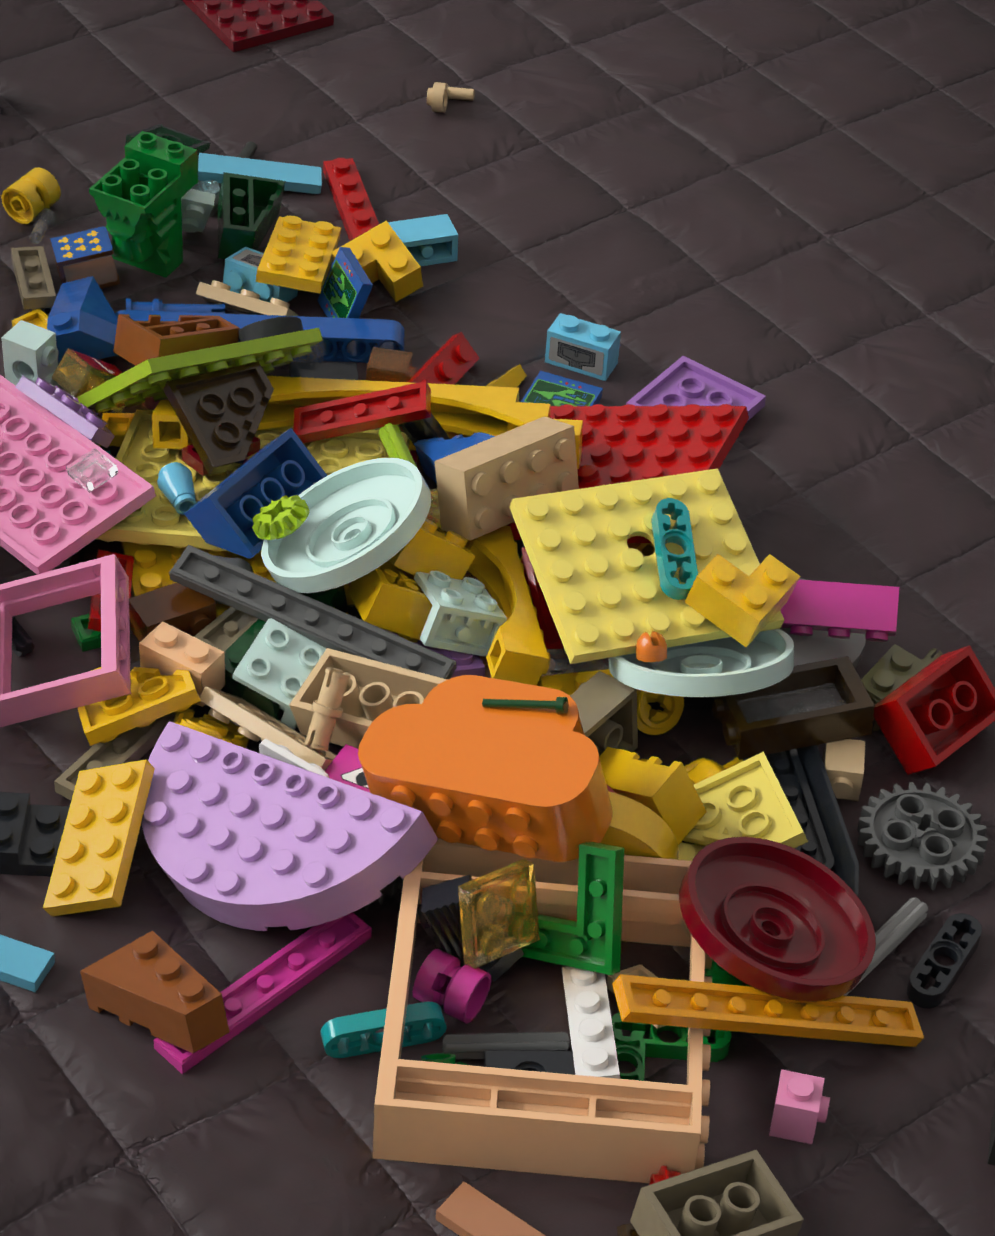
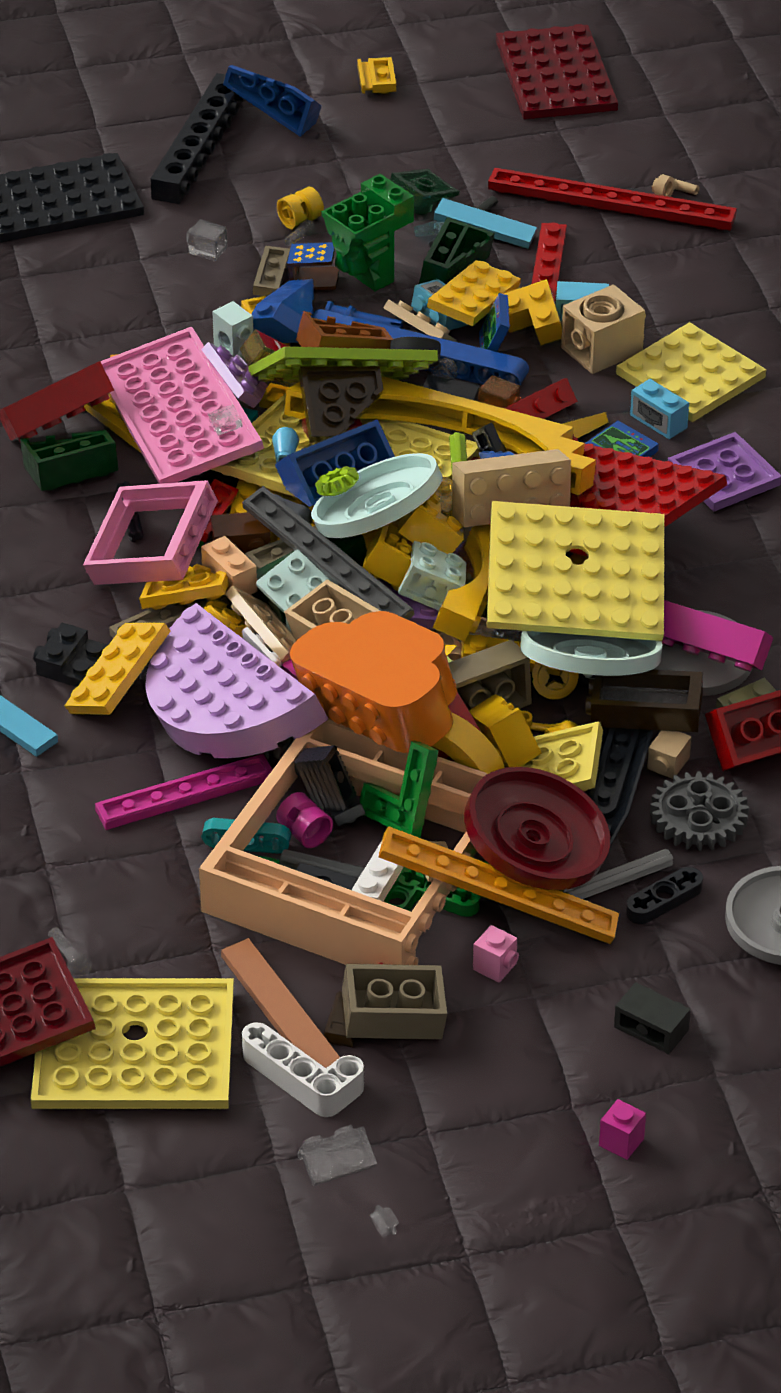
camera: 25 degrees right, 0 degrees up
dark orange wedge [80,931,230,1053] -> none
light aqua bracket [181,189,215,232] -> none
red plate [293,381,431,443] -> none
tan pin [304,667,351,751] -> none
clear yellow plate [458,859,540,969] -> none
dark green piece [482,697,569,714] -> none
orange hinge [636,631,667,662] -> none
teal beam [651,498,698,600] -> none
yellow brick [685,554,801,647] -> none
none -> yellow plate [357,57,396,94]
none -> red plate [488,168,737,230]
none -> tan brick [561,284,646,374]
none -> light yellow plate [616,322,766,422]

